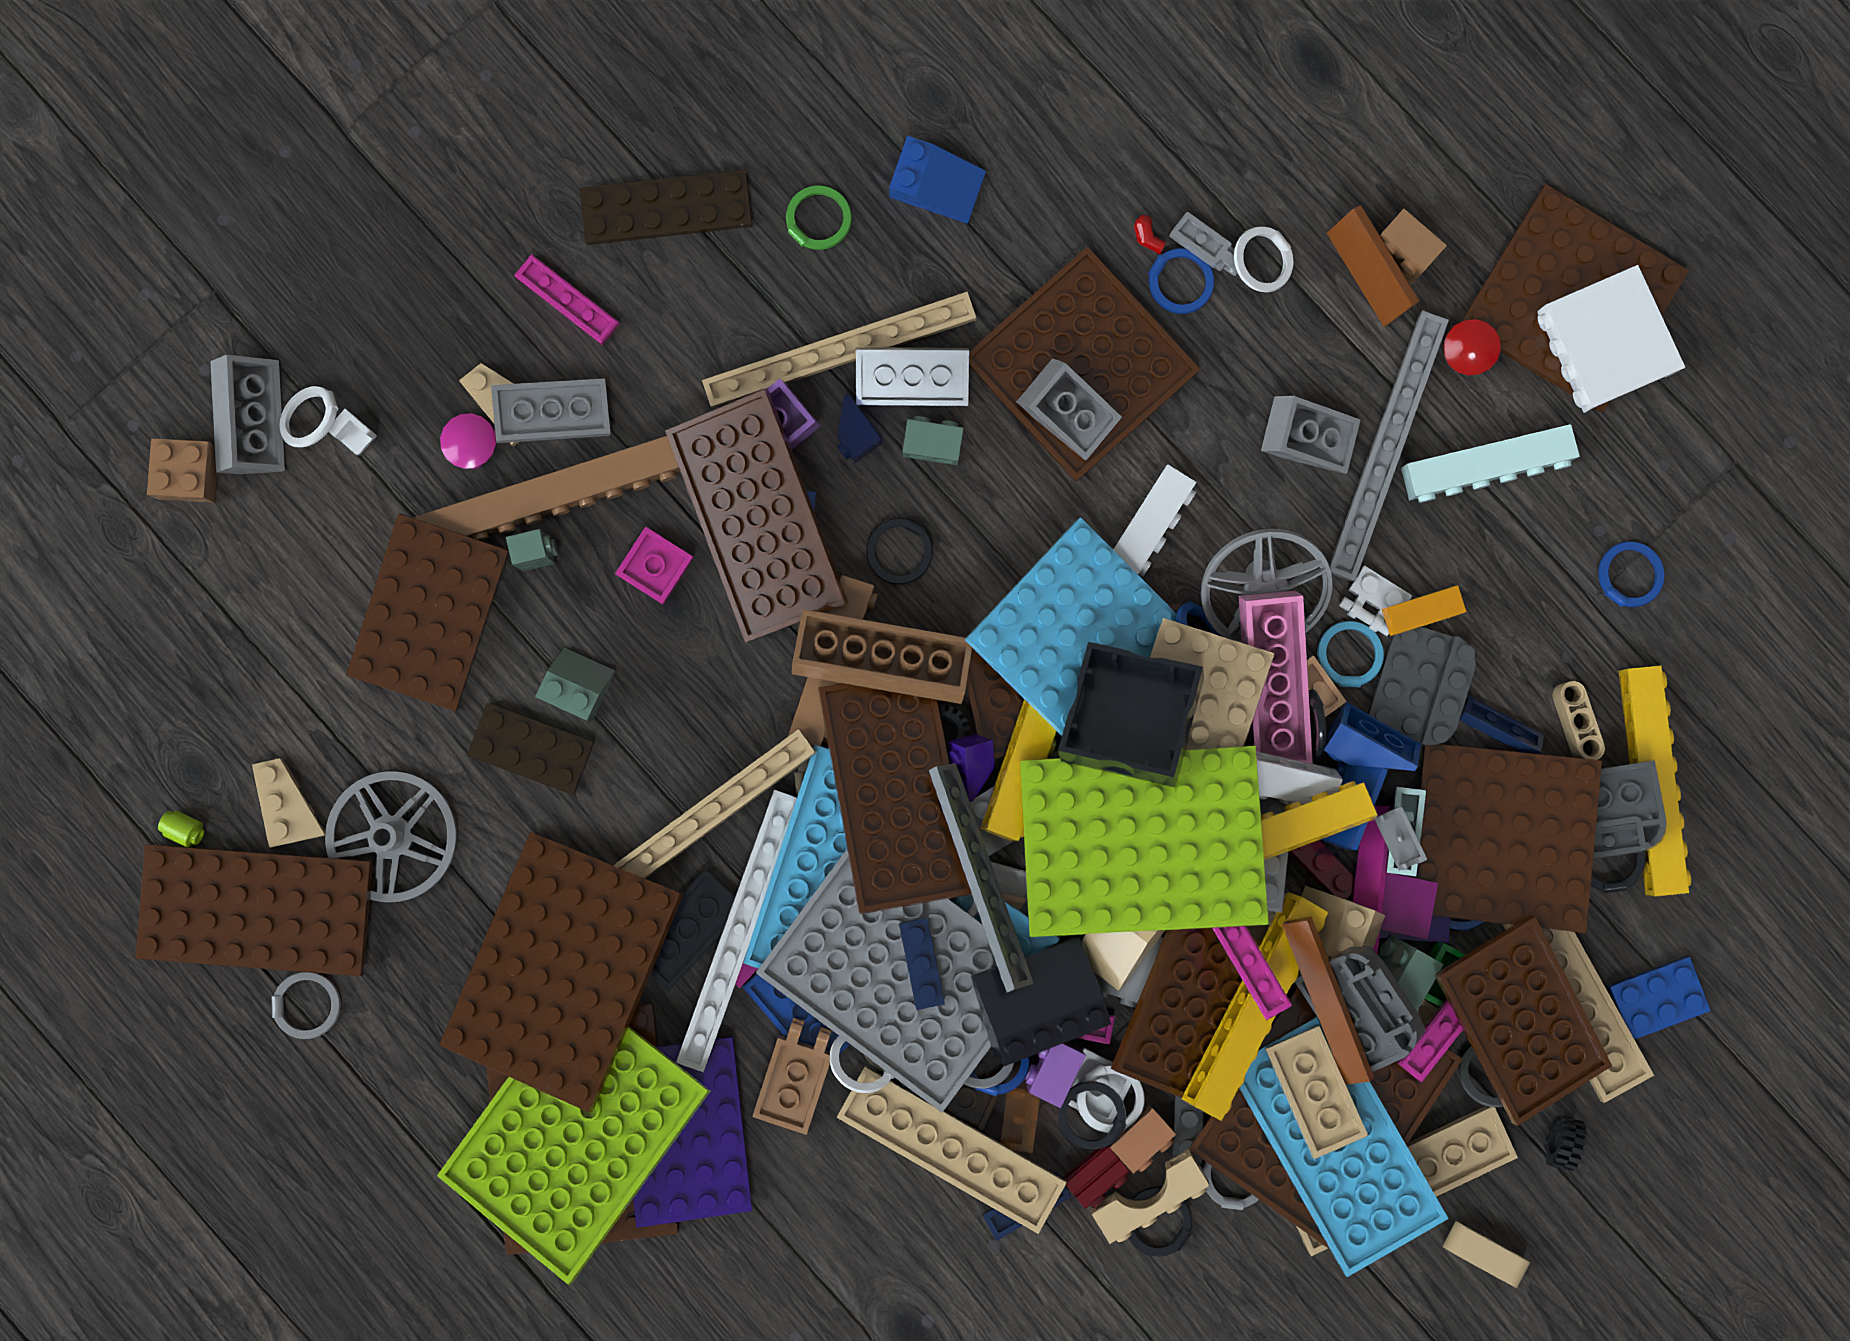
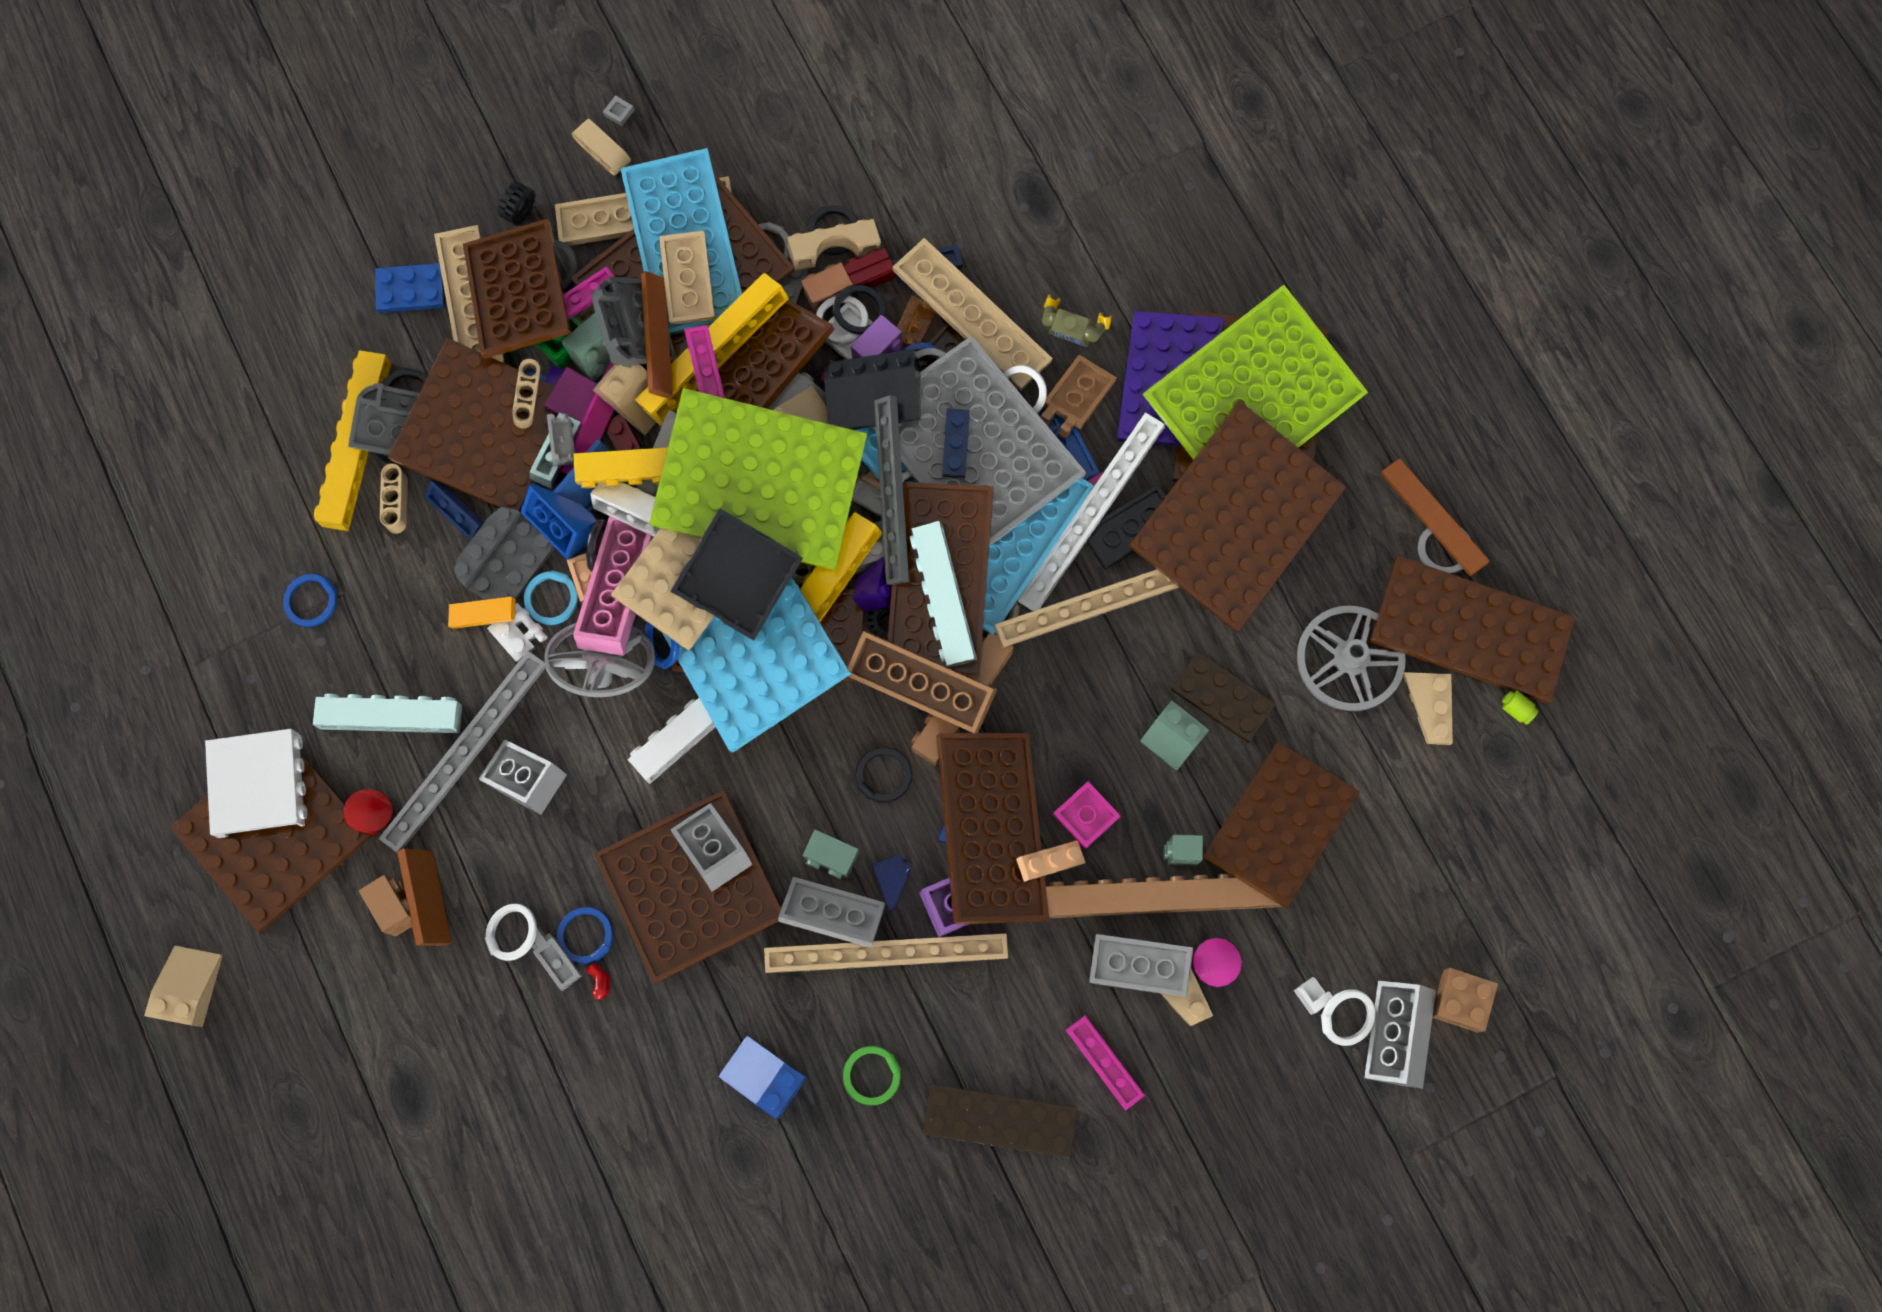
camera: 160 degrees left, 10 degrees down
none -> tan slope [144,946,223,1027]
none -> tan beam [512,359,540,429]
none -> light grey plate [603,95,634,127]
none -> light aqua brick [910,521,977,668]
none -> light nougat plate [1016,840,1085,882]
none -> olive torso [1042,294,1112,348]
none -> dark orange tile [1381,458,1490,577]

